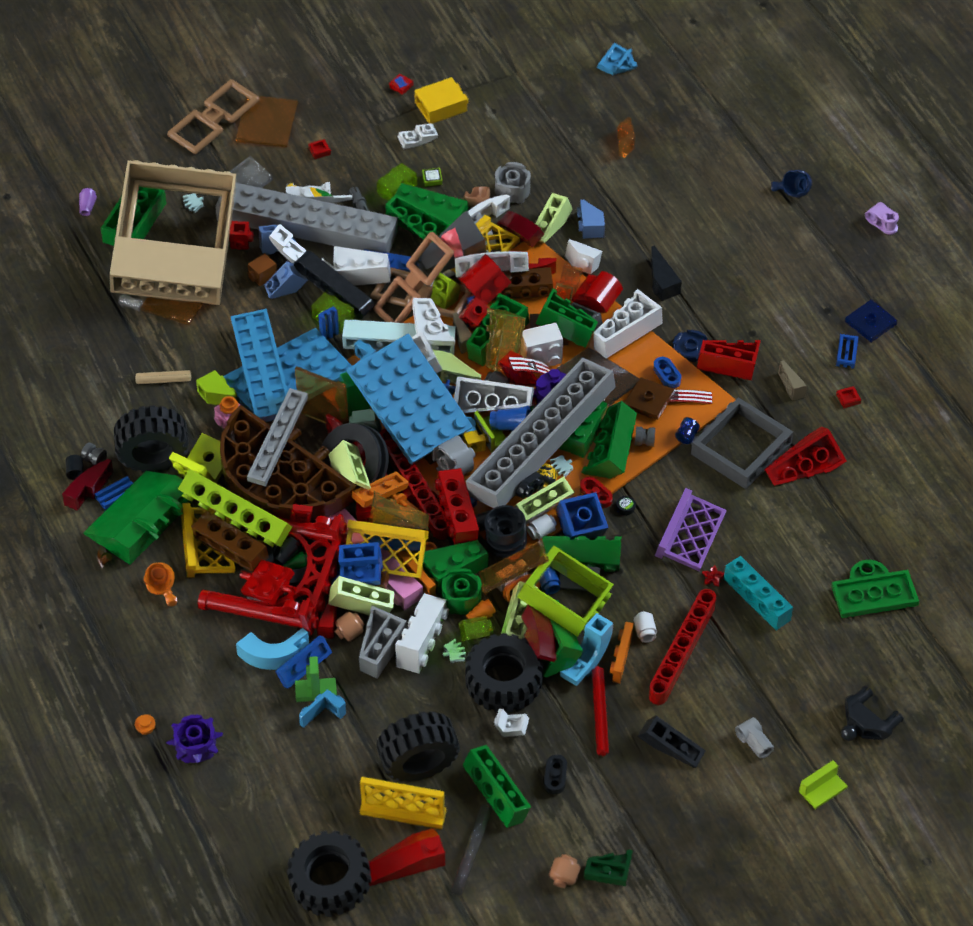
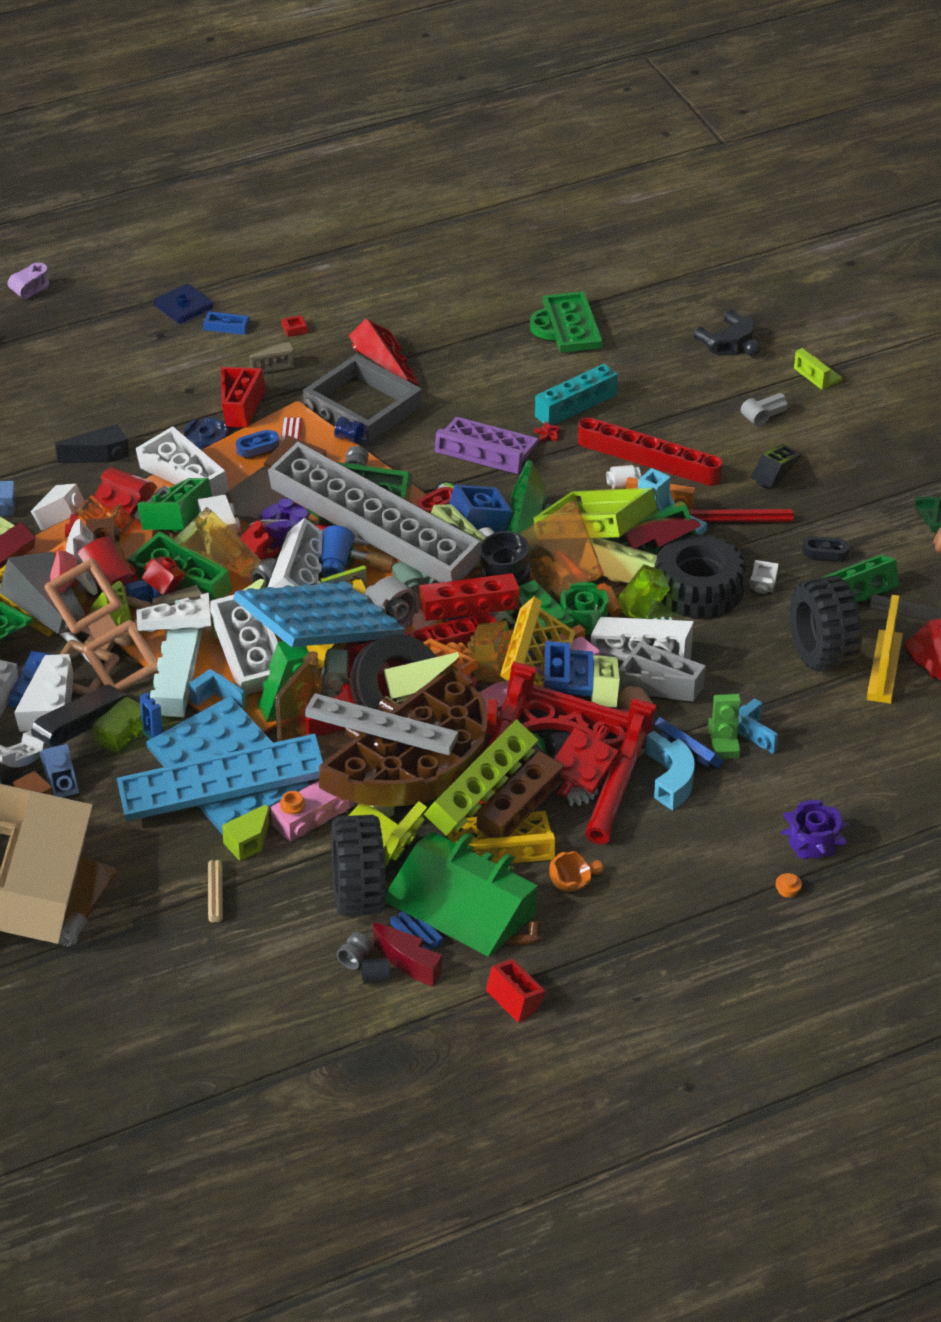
camera: 90 degrees left, 10 degrees down
none -> red brick [486,959,546,1023]

